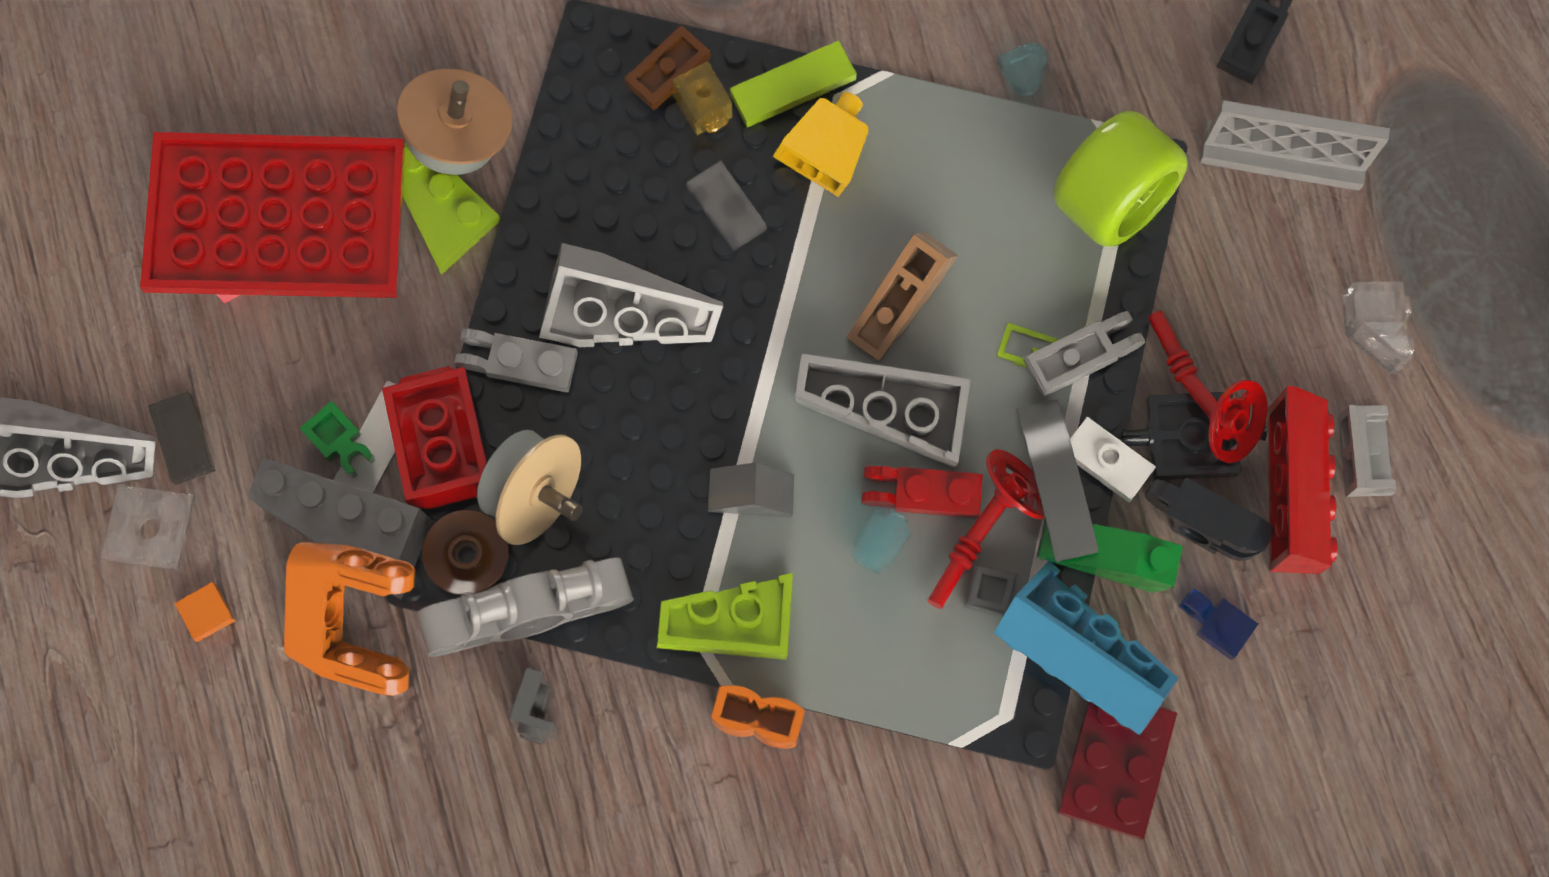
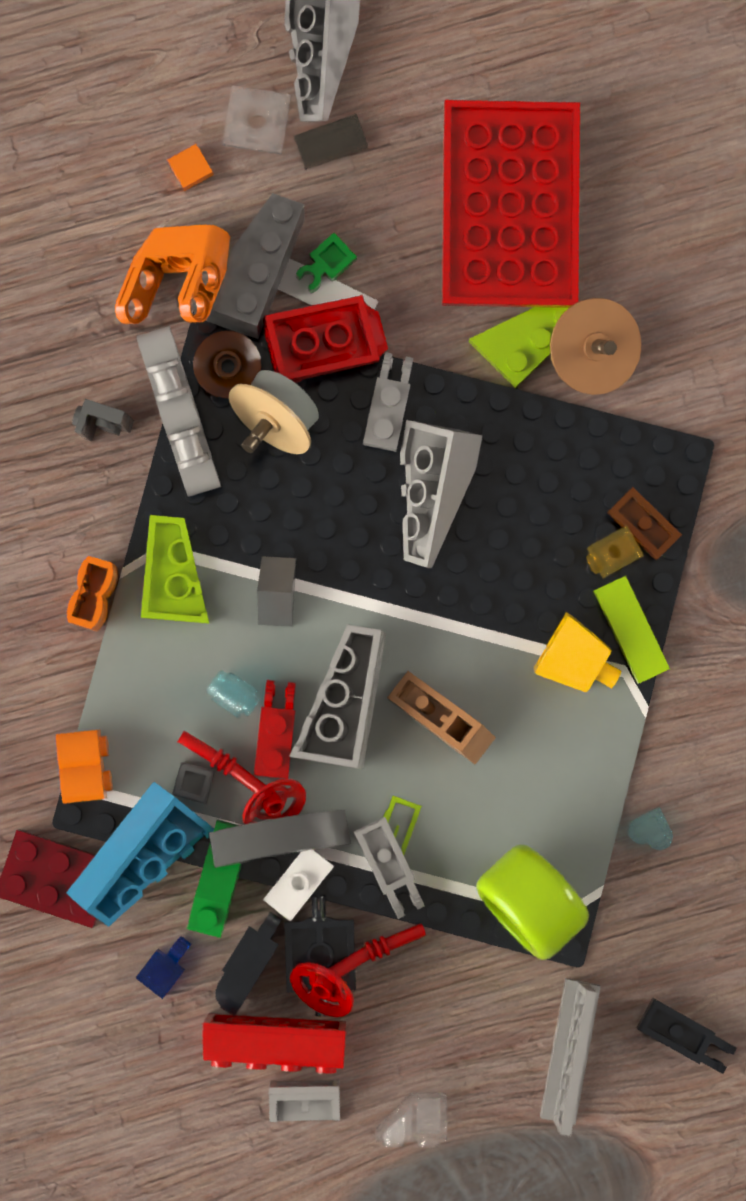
camera: 90 degrees right, 10 degrees up
clear tile [687,161,767,250] -> none
none -> orange brick [56,730,113,804]

